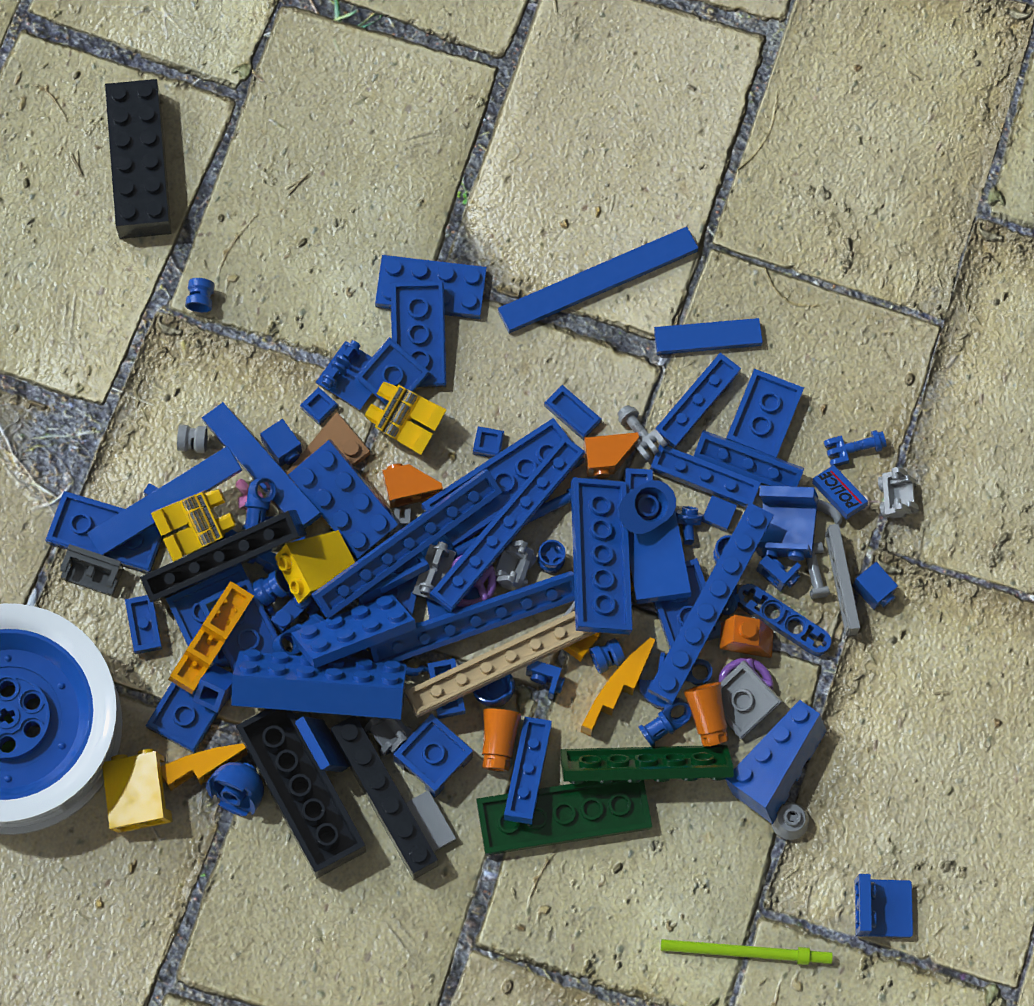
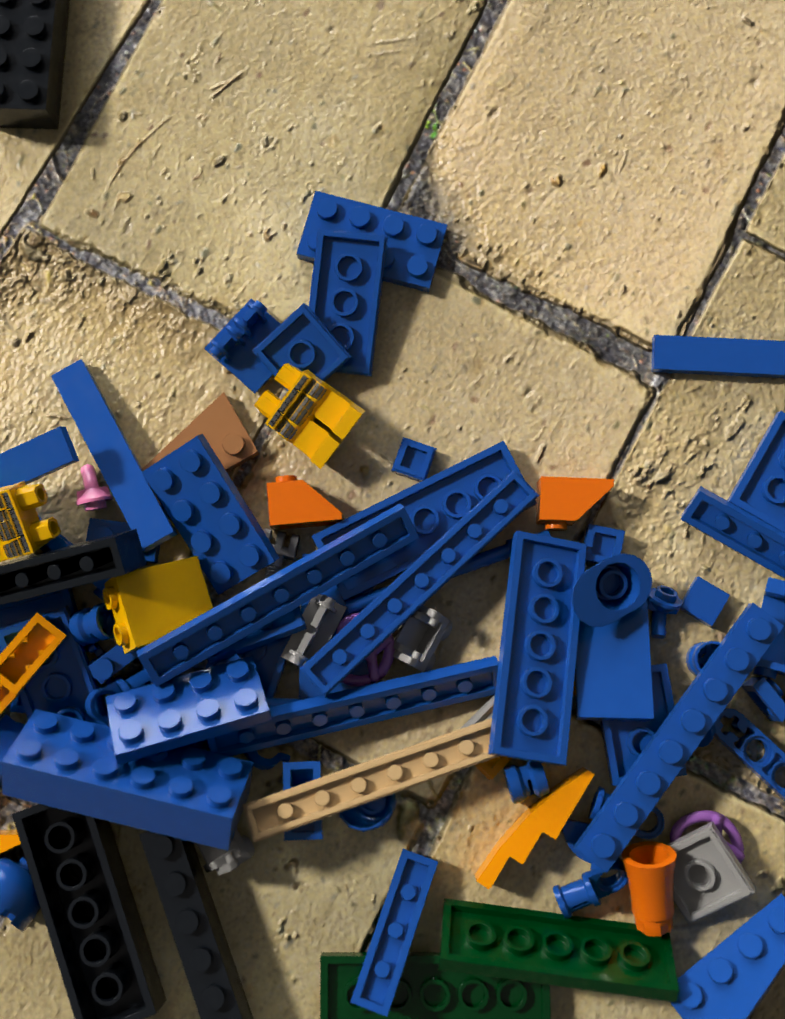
camera: 20 degrees right, 10 degrees up
light grey wheel [177,424,208,453] -> none
blue wheel [185,278,215,313] -> none
blue connector [242,478,277,530] -> none
blue brick [260,419,302,467] -> none
blue tile [295,716,349,772] -> none
blue tile [300,387,338,426] -> none
blue panel [393,713,473,798] -> none
light grey tile [406,790,456,852] -> none
orange plant [482,708,522,772] -> none
blue tile [498,226,699,333] -> none
blue bracket [526,661,565,700] -> none
blue wheel [538,540,566,574] -> none
blue tile [544,385,602,440] -> none
light grey hinge [617,405,668,461] -> none
blue plate [650,445,761,508] -> none
blue plate [654,352,741,449] -> none
orange slope [720,615,773,658] -> none

